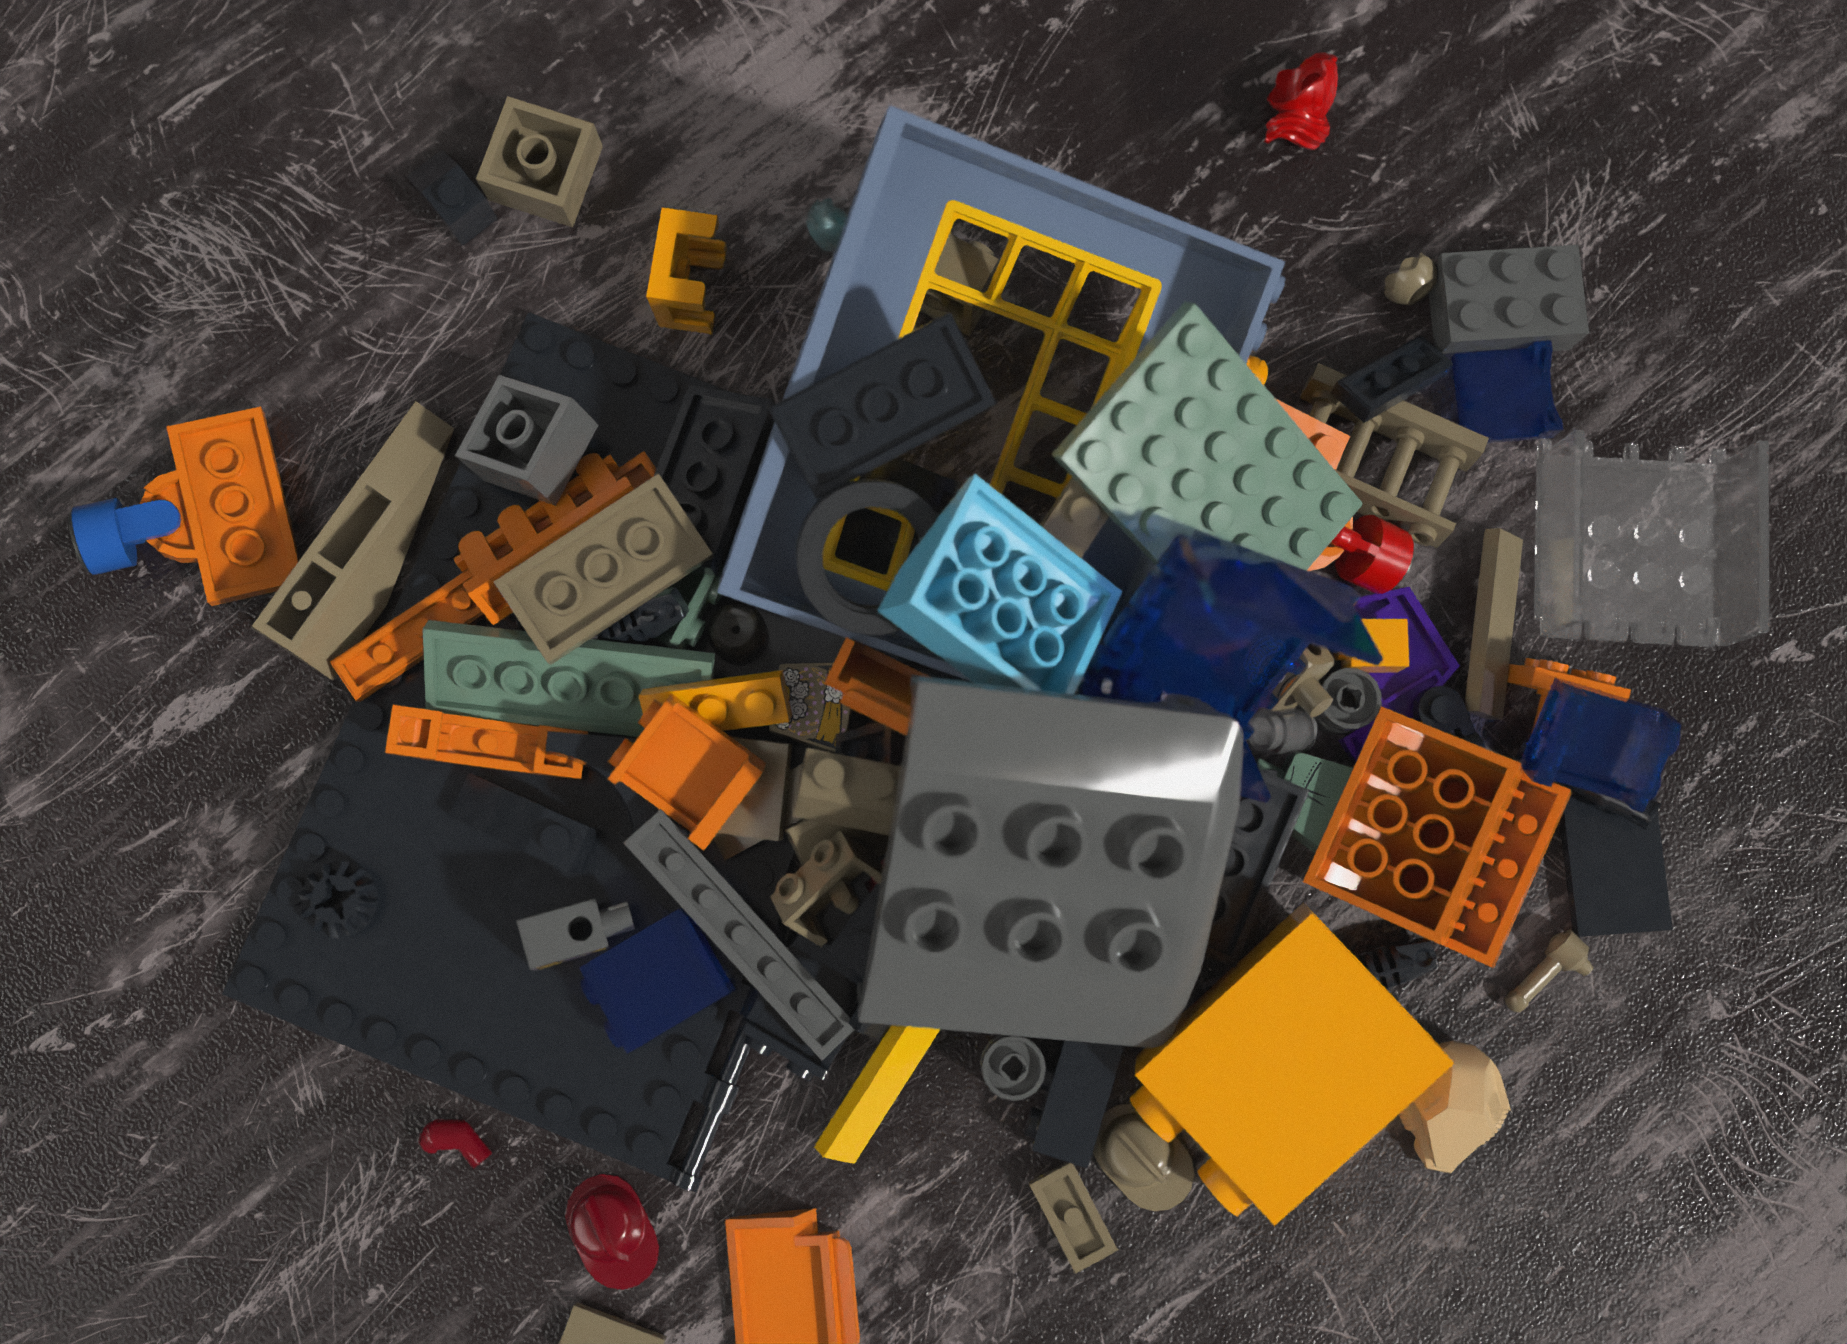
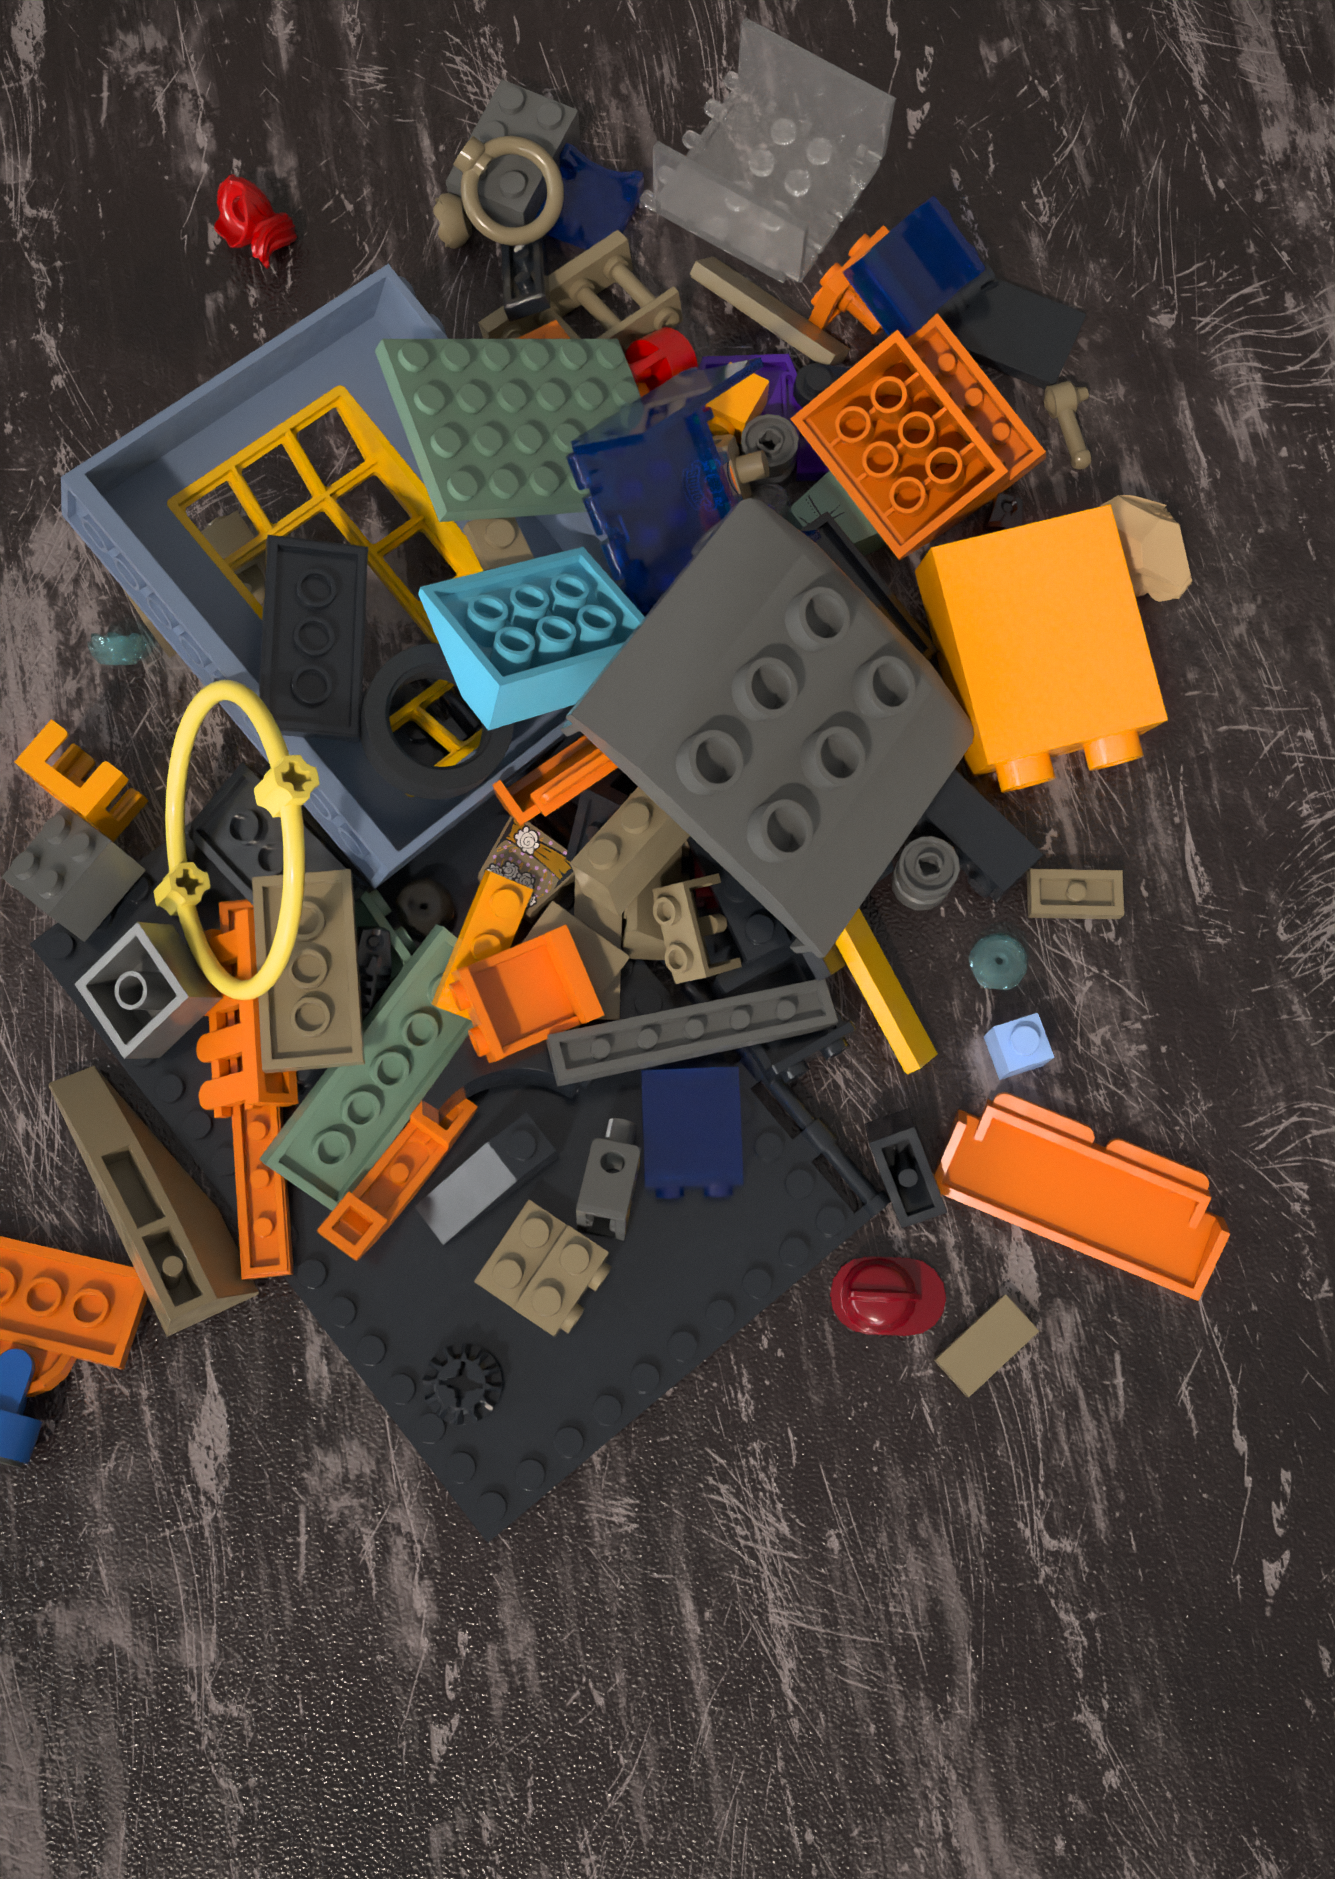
camera: 60 degrees left, 5 degrees down
dark red arm [418,1119,492,1169] -> none
dark tan piece [1093,1103,1195,1211] -> none
none -> dark grey brick [2,806,146,942]
none -> light yellow piece [154,680,320,1000]
none -> dark tan piece [453,136,564,246]
none -> dark tan plate [474,1200,612,1337]
none -> black slope [865,1108,947,1228]
none -> clear light blue plate [969,933,1028,990]
none -> light blue brick [983,1013,1054,1080]

